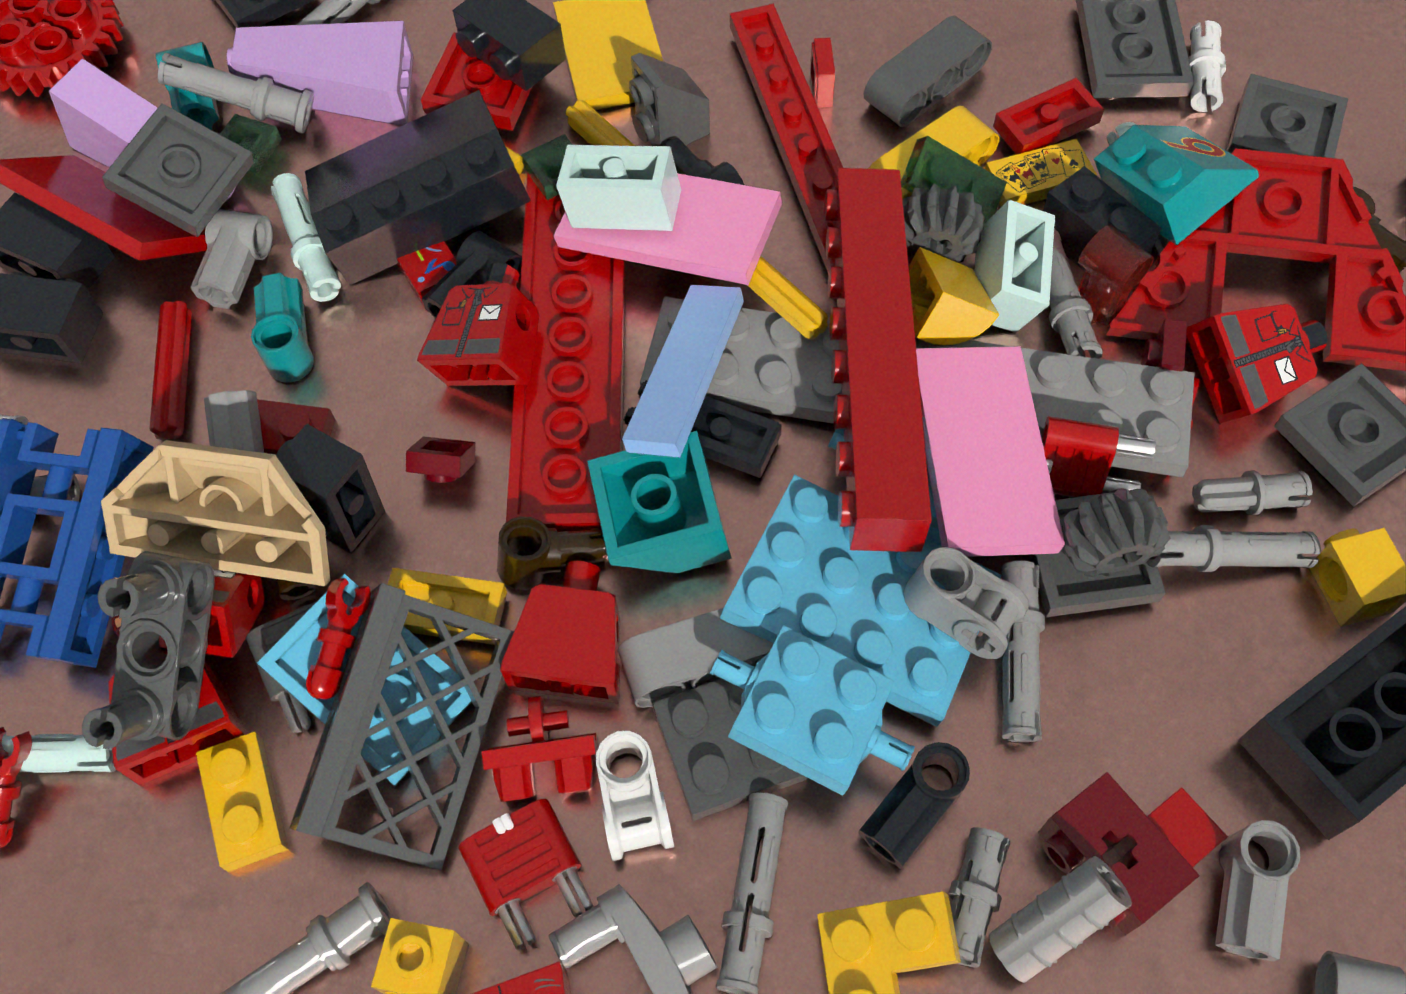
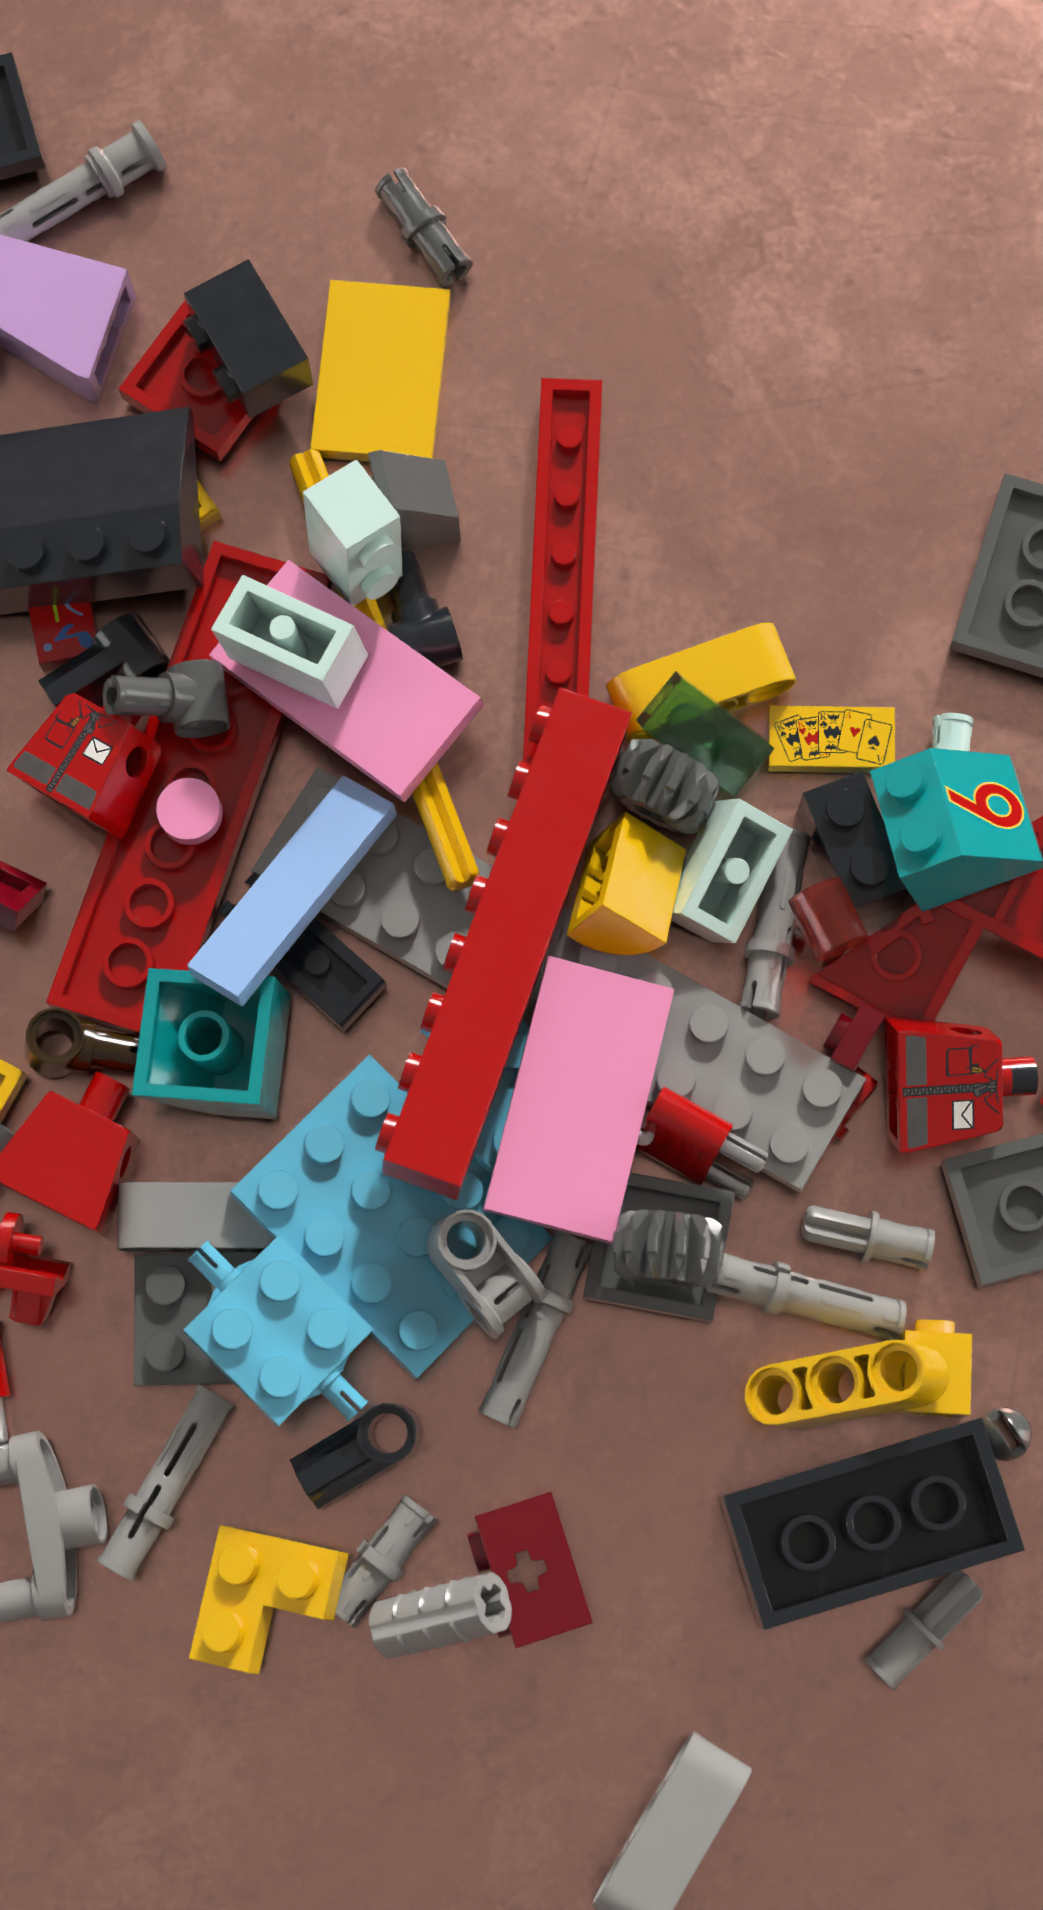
camera: 20 degrees right, 15 degrees up
clear green plate [521,134,573,200] -> none
white piece [596,731,674,861] -> none
red tile [810,37,835,108] -> none
dark grey beam [863,16,992,127] -> none
red plate [993,78,1104,155] -> none
red tile [1147,787,1228,867] -> none
light grey piece [1215,820,1300,961] -> none
none -> dark grey pin [103,659,231,738]
none -> bright pink tile [156,778,223,845]
none -> light aqua brick [303,459,403,606]
none -> yellow beam [745,1340,949,1429]

